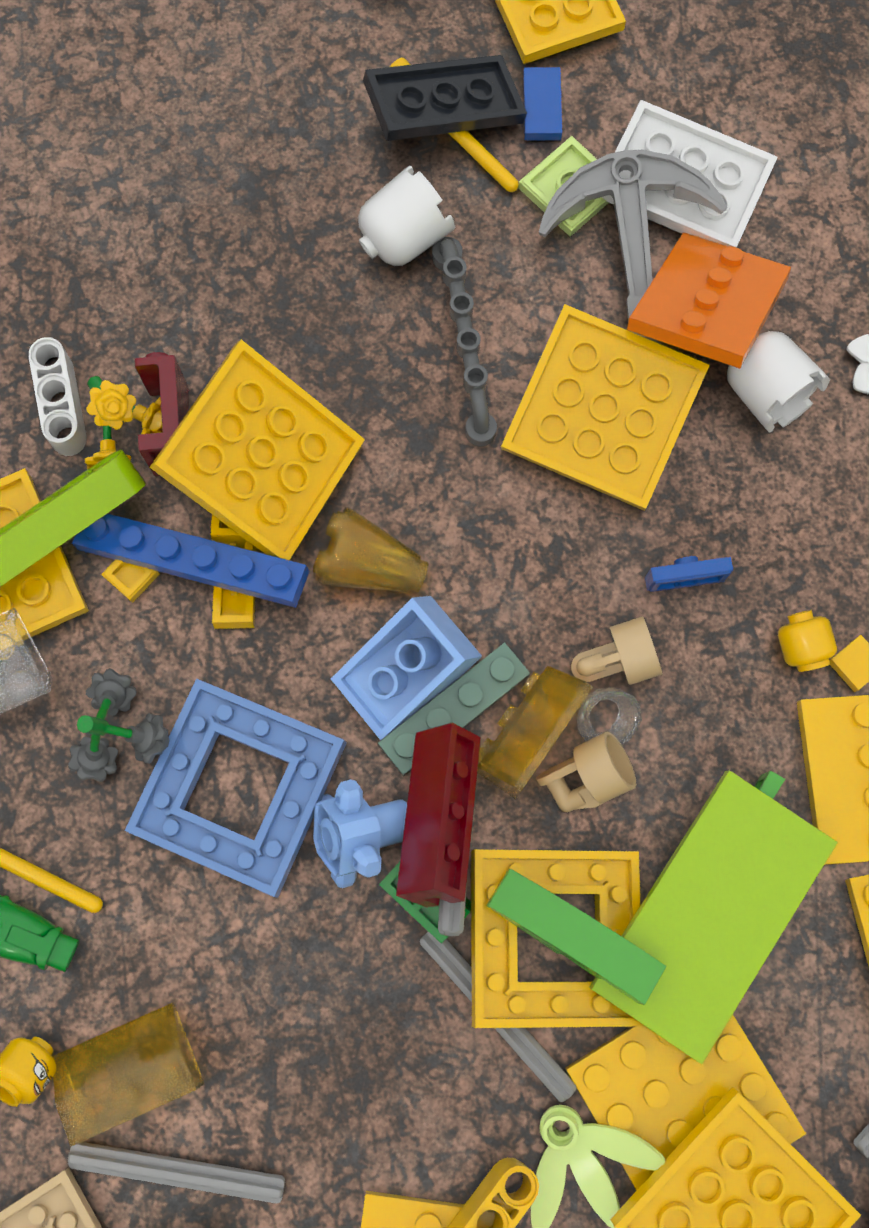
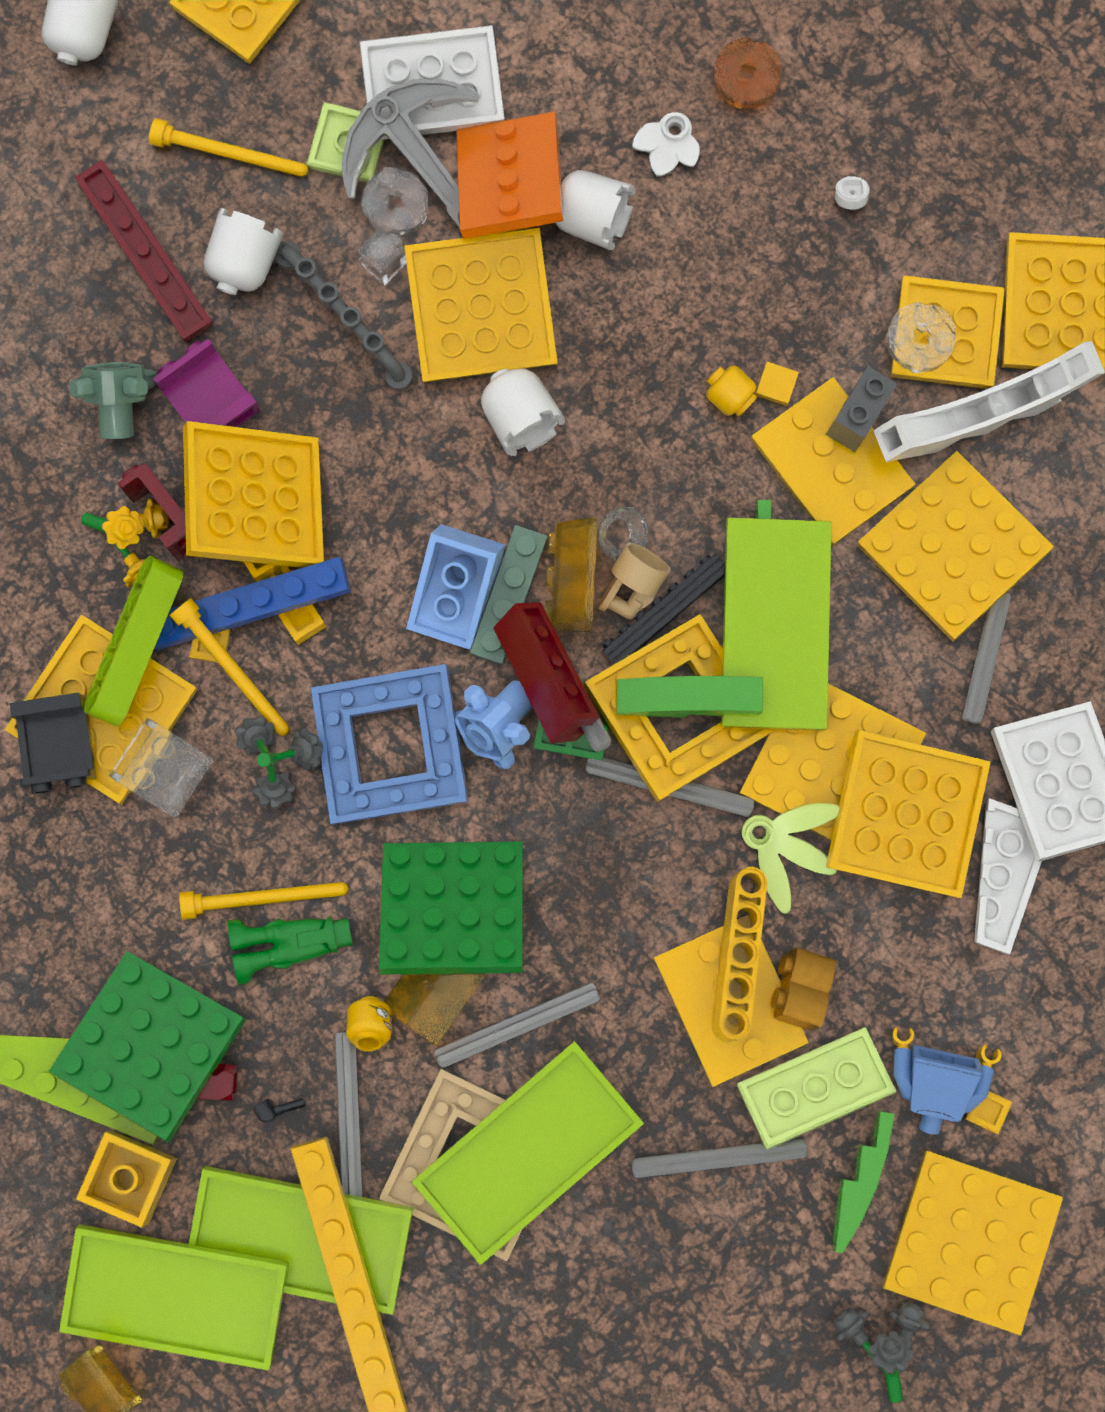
camera: 25 degrees left, 5 degrees up
white beam [29,337,87,456] -> none
clear yellow cone [312,507,429,593] -> none
black plate [363,55,527,141] -> none
blue tile [523,67,562,140] -> none
tan piece [571,616,663,685] -> none
blue plate [645,556,733,592] -> none
none -> sand green piece [69,362,157,439]
none -> dark red plate [74,159,214,343]
none -> magenta panel [153,339,261,427]
none -> yellow piece [170,598,289,736]
none -> clear brick [357,228,406,286]
none -> clear plate [361,167,429,237]
none -> green plate [379,841,523,975]
none -> white cylinder [481,368,565,456]
none -> black piece [602,553,725,666]

